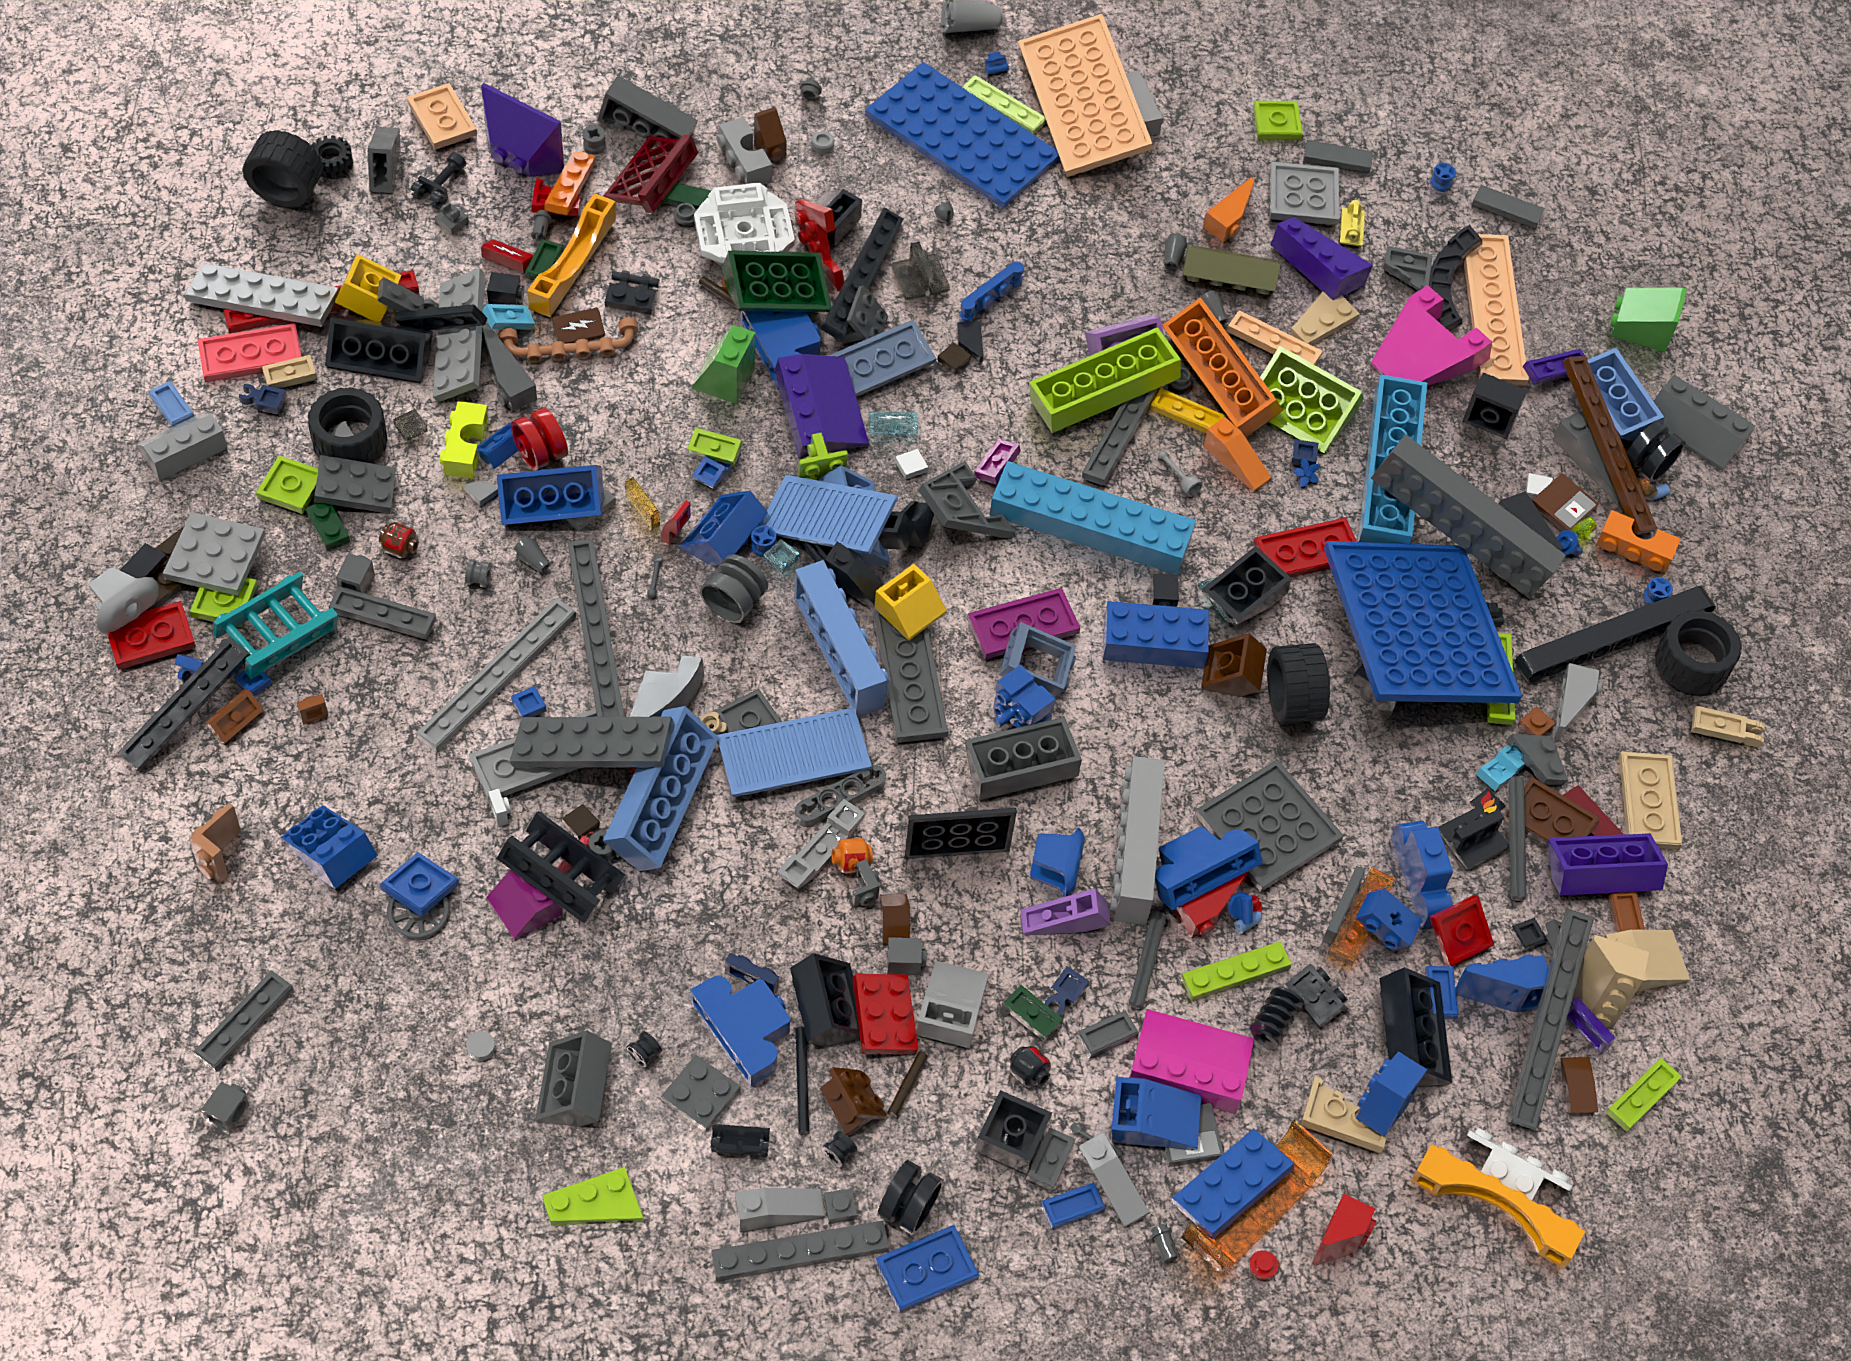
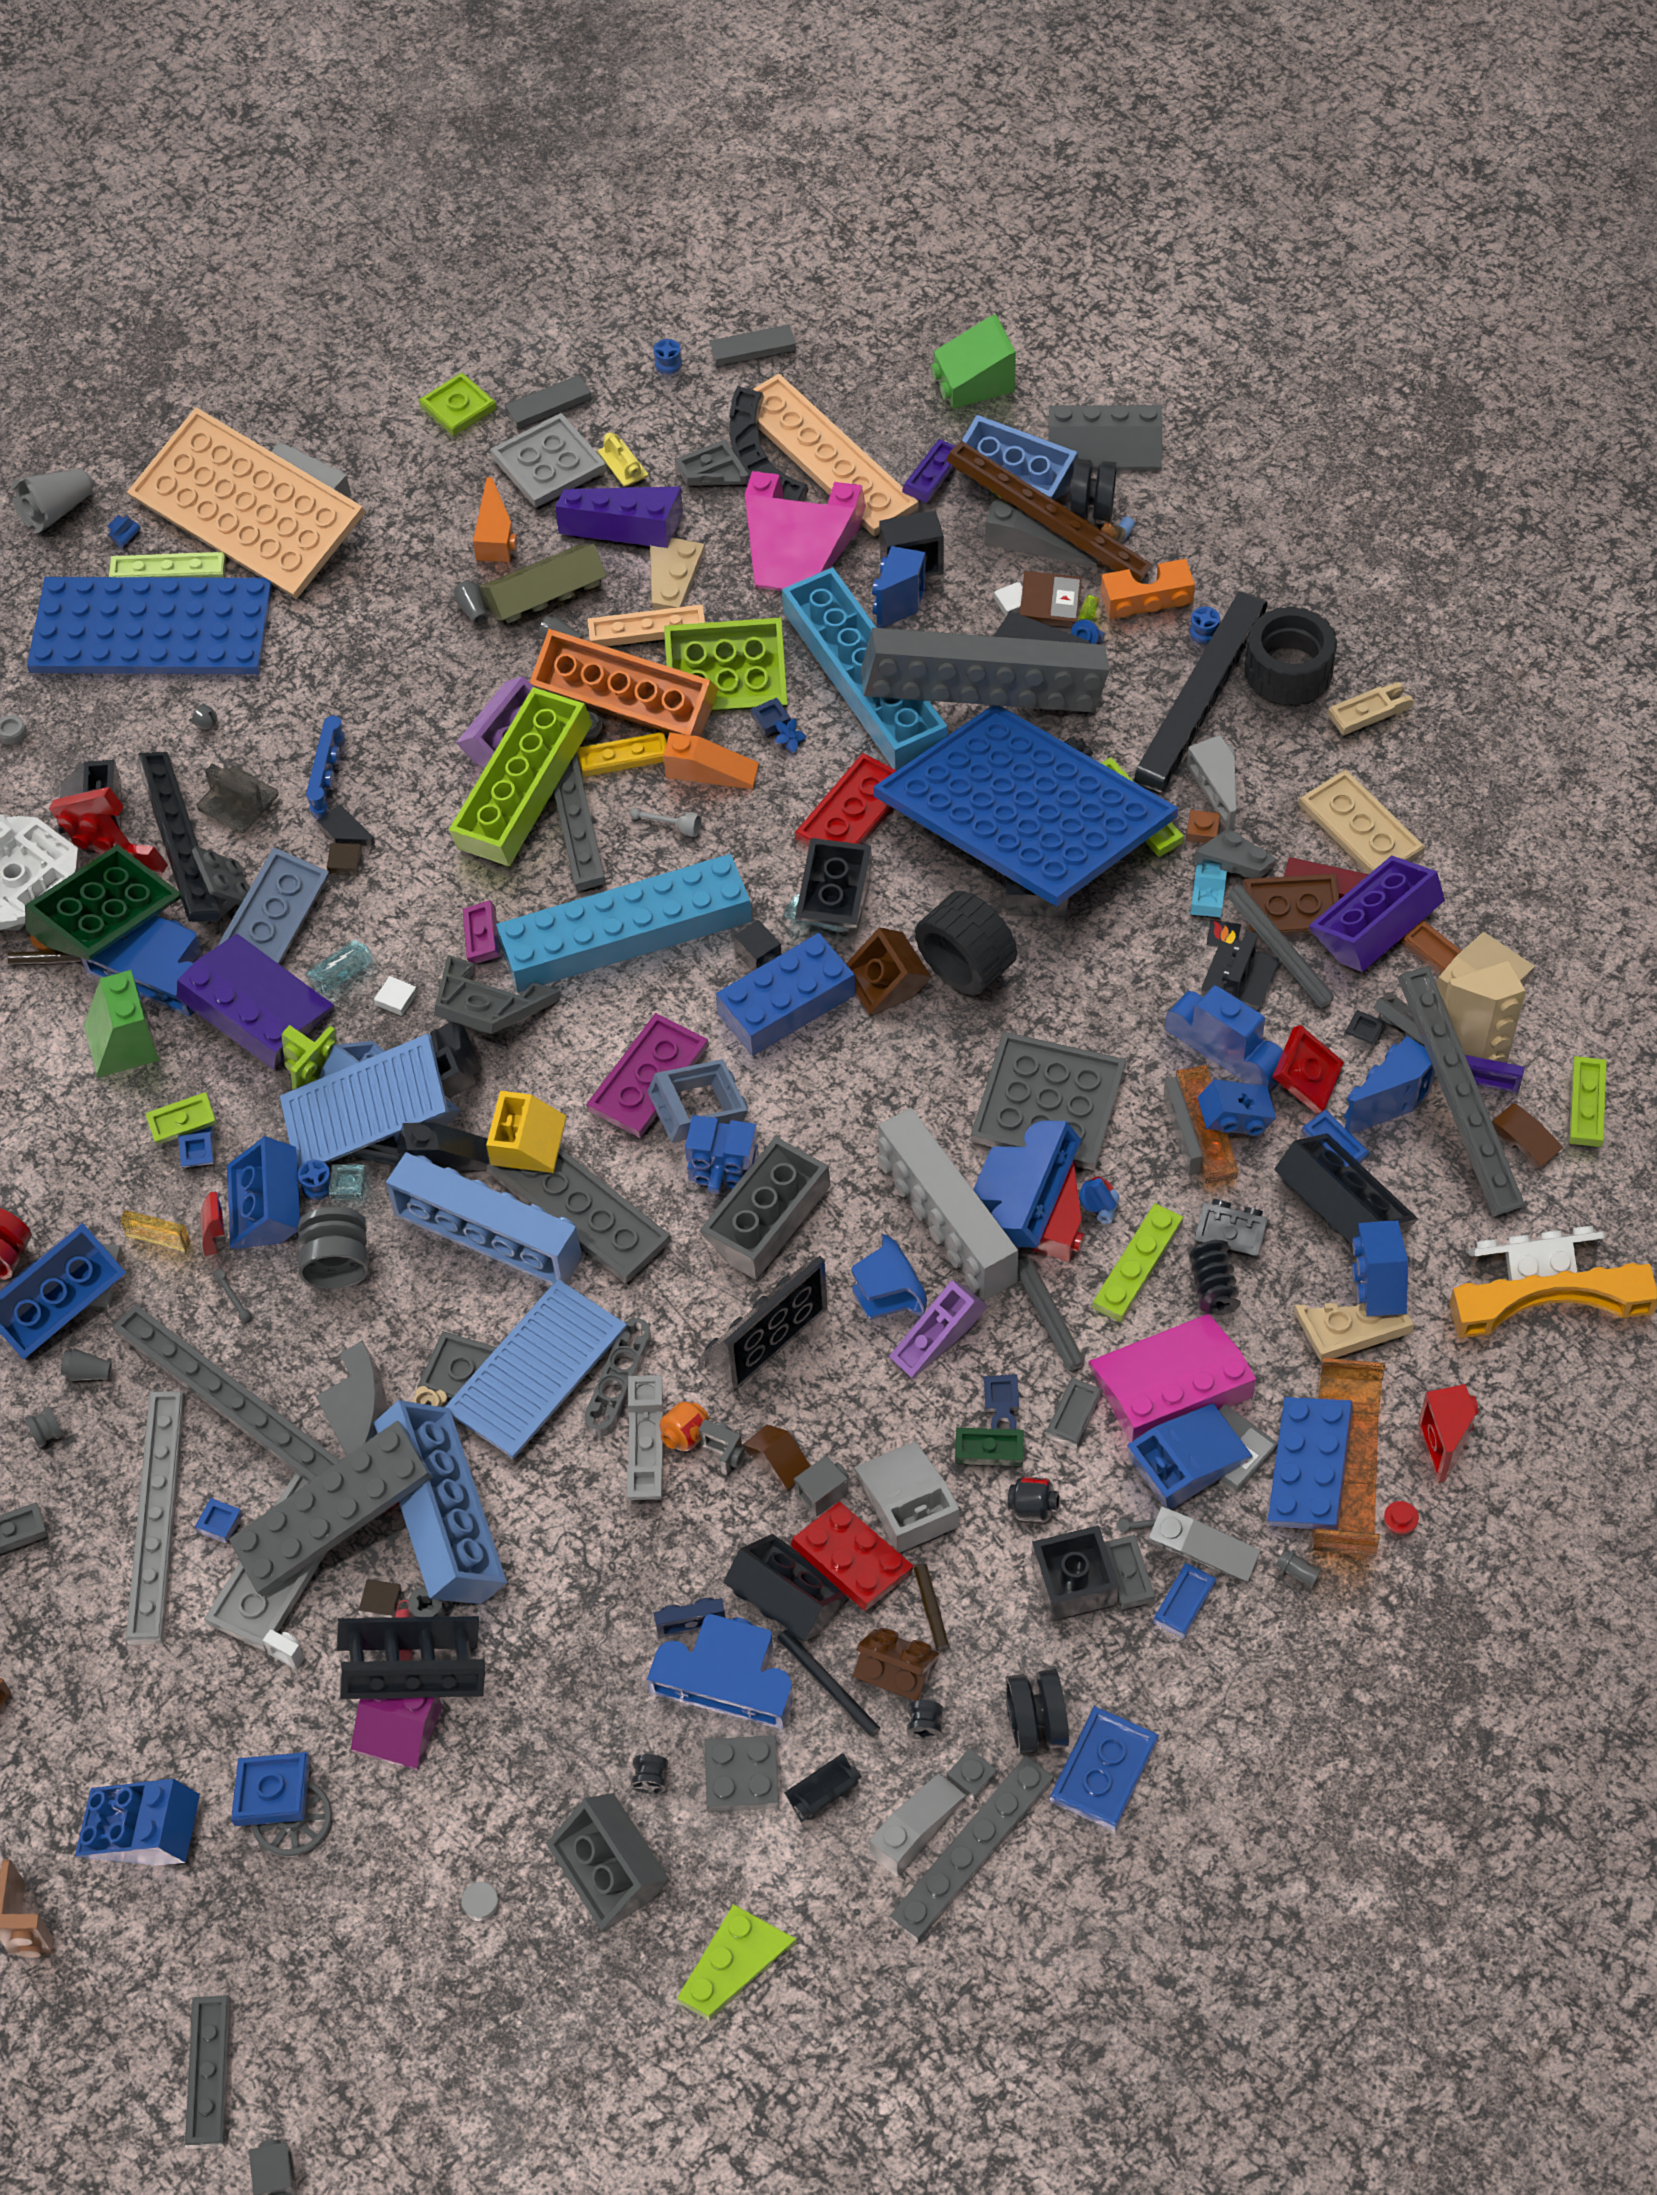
camera: 30 degrees left, 0 degrees up
none -> blue slope [872,546,925,628]

